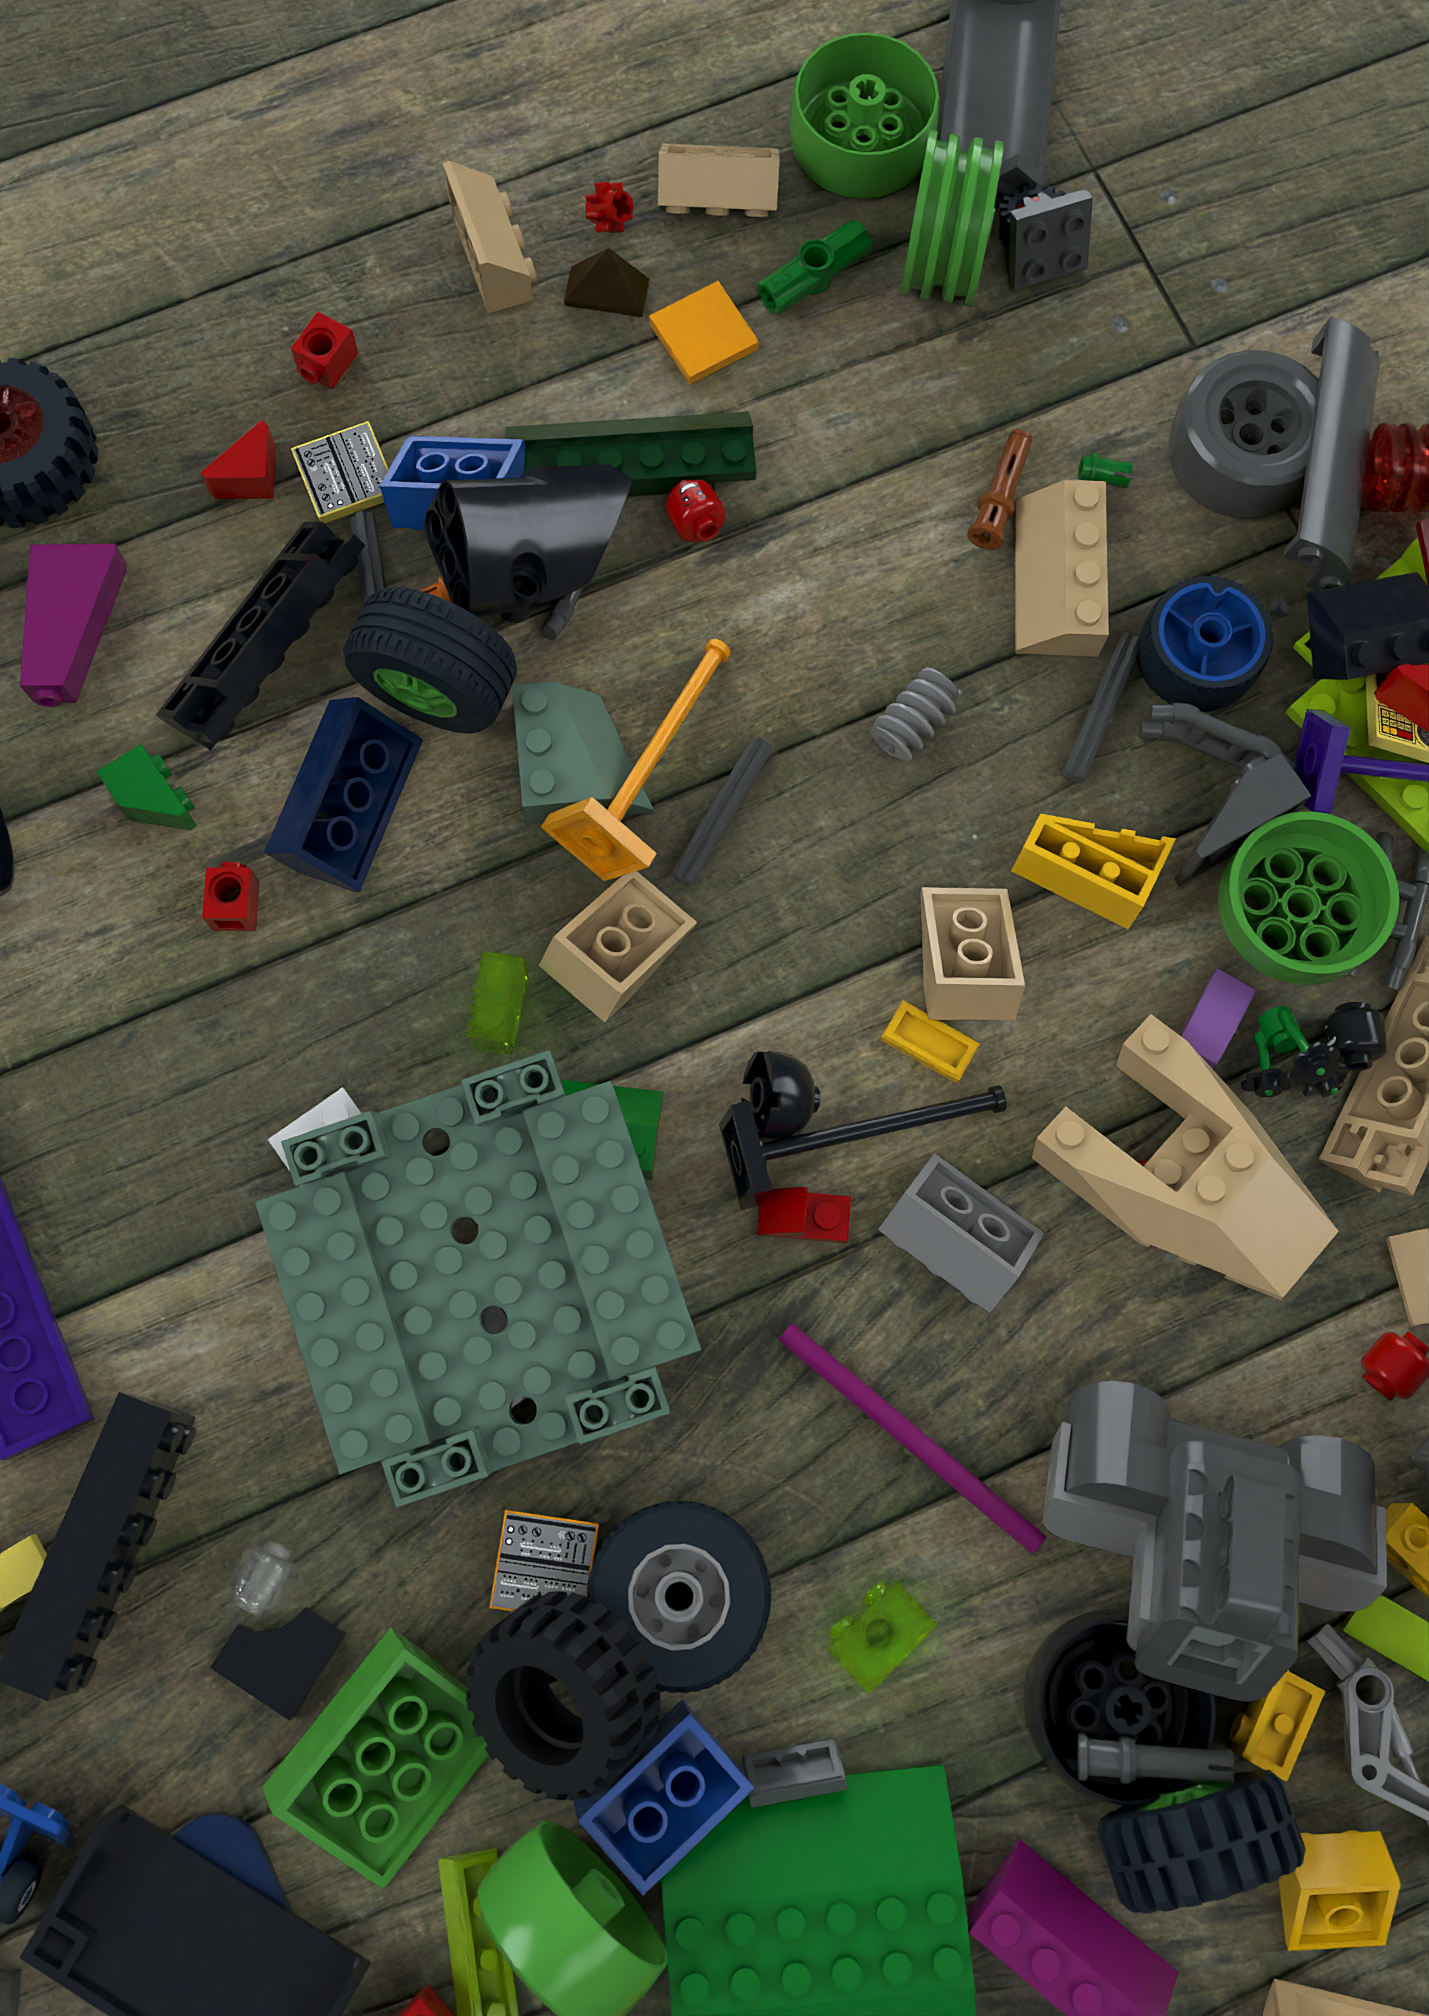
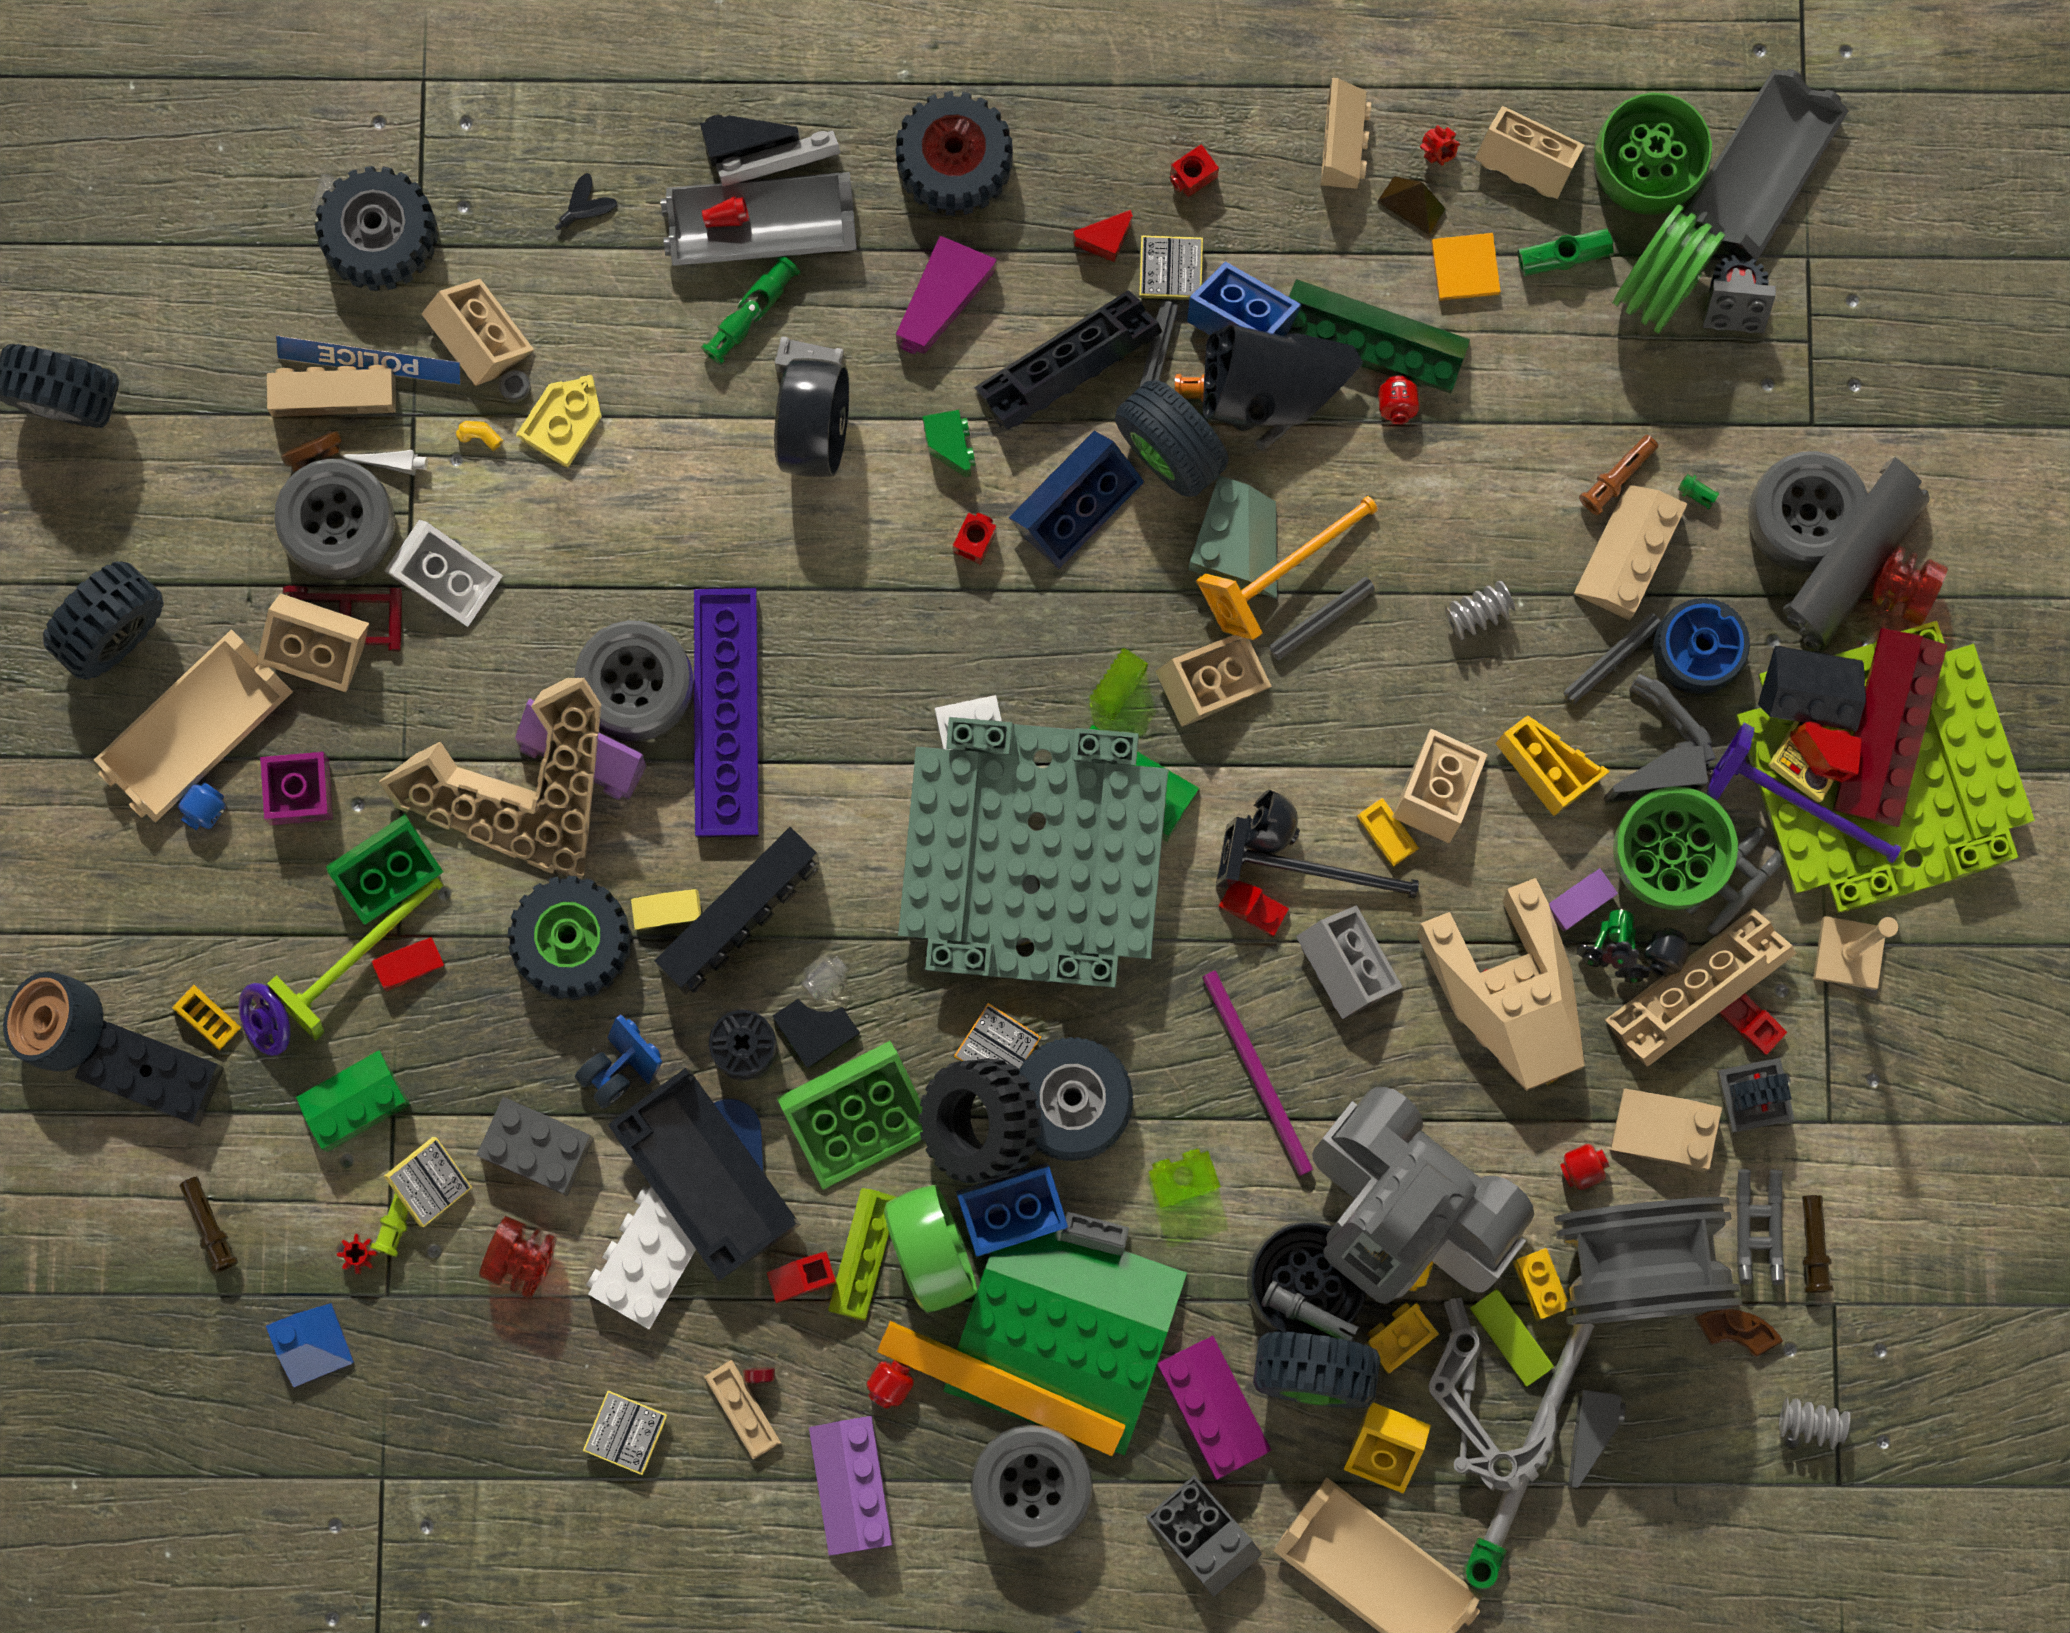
camera: 25 degrees right, 5 degrees up
none -> black wheel [709,1009,778,1082]

